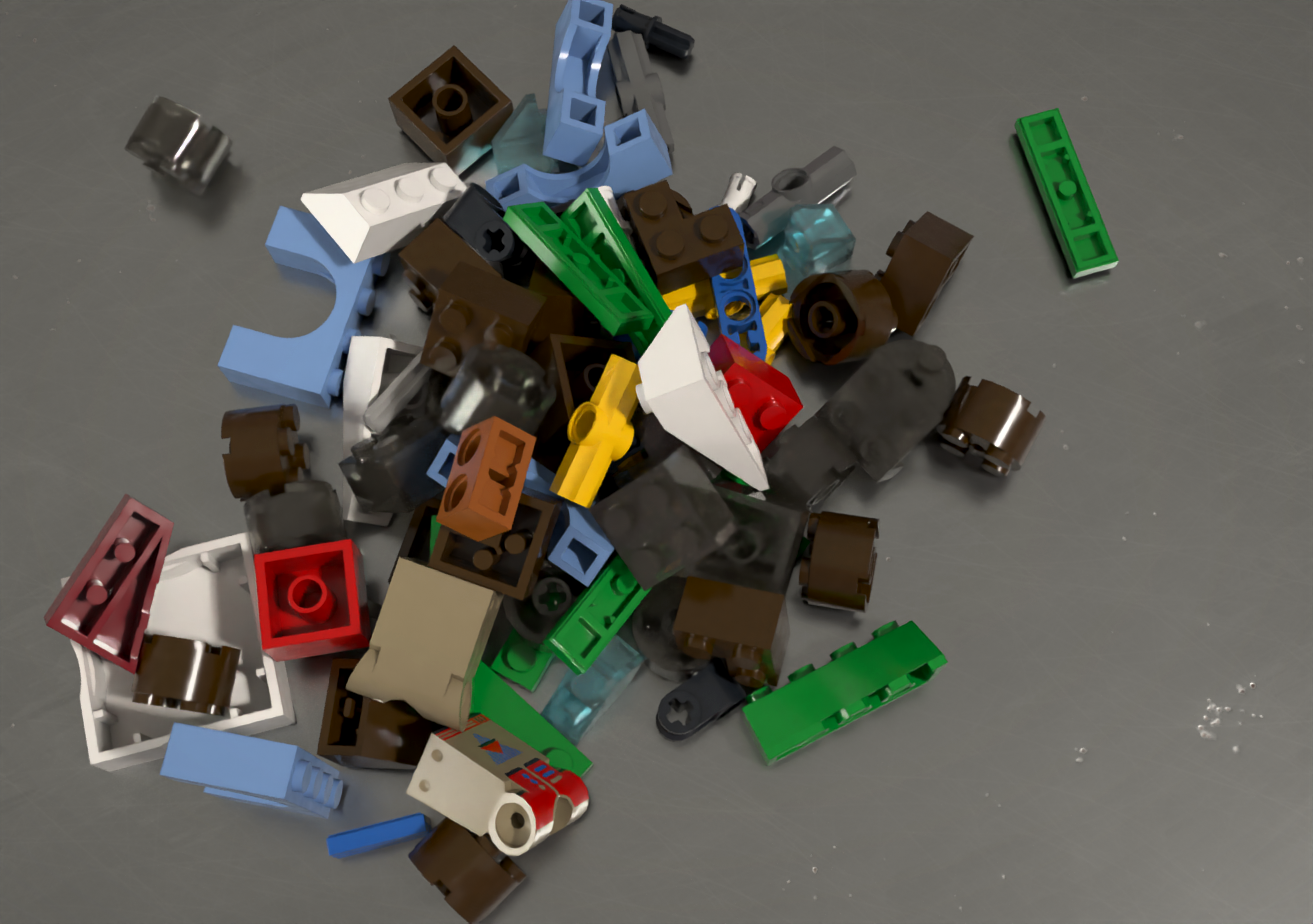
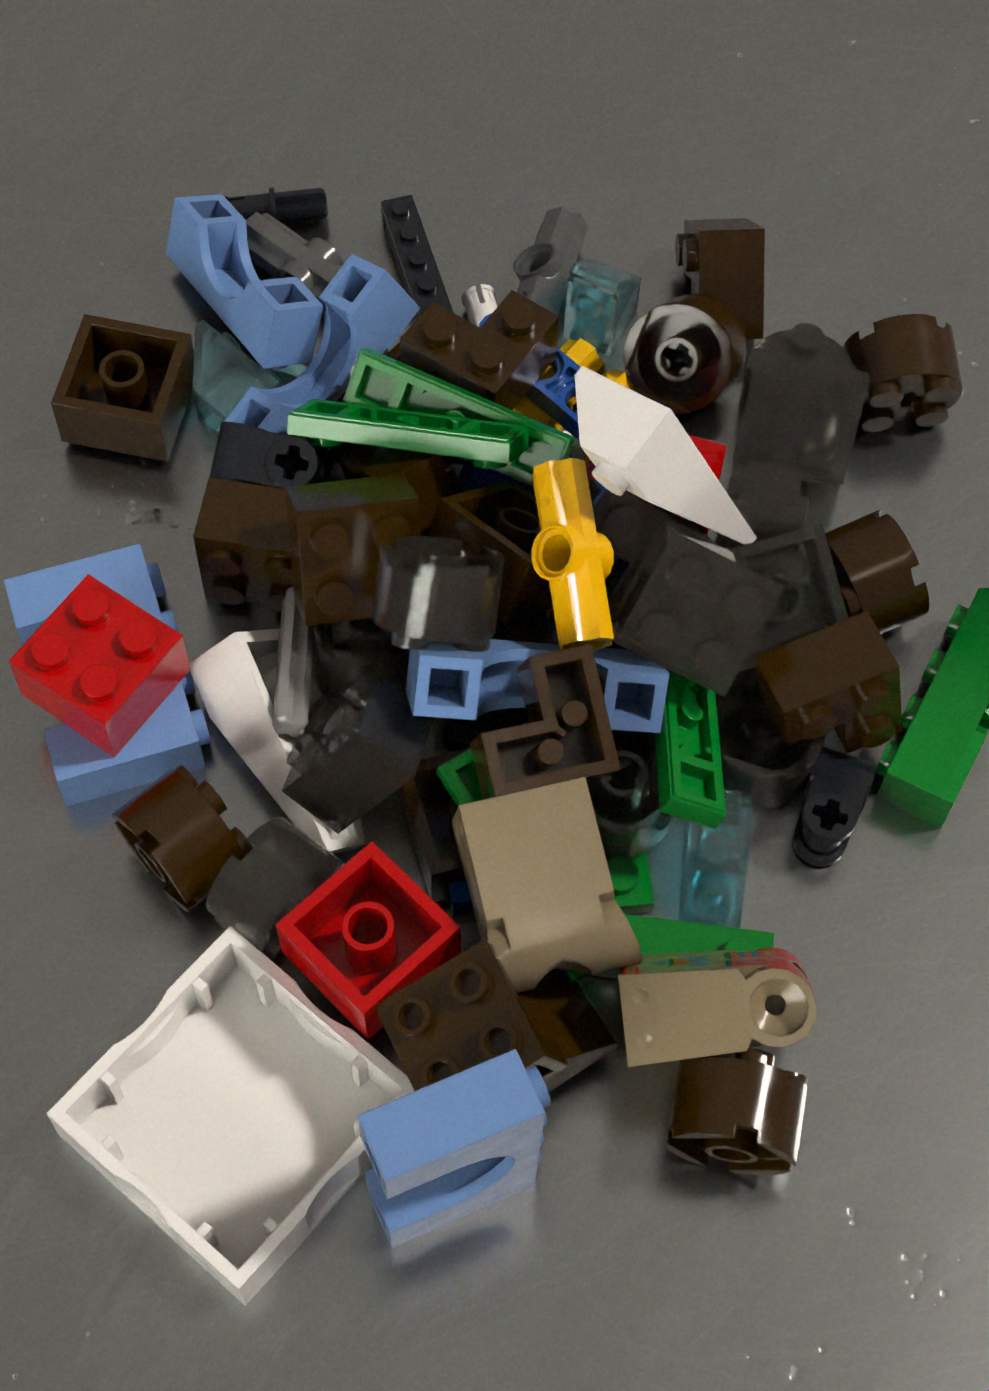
camera: 40 degrees left, 10 degrees down
dark red wedge [44,493,174,675] -> none
dark brown brick [131,633,241,716] -> none
white slope [301,162,467,264] -> none
blue tile [326,812,432,859] -> none
dark orange brick [436,416,536,542] -> none
green plate [1014,108,1119,279] -> none
none -> red brick [9,574,191,757]
none -> dark brown bracket [376,941,569,1091]
none -> black piece [381,195,454,320]

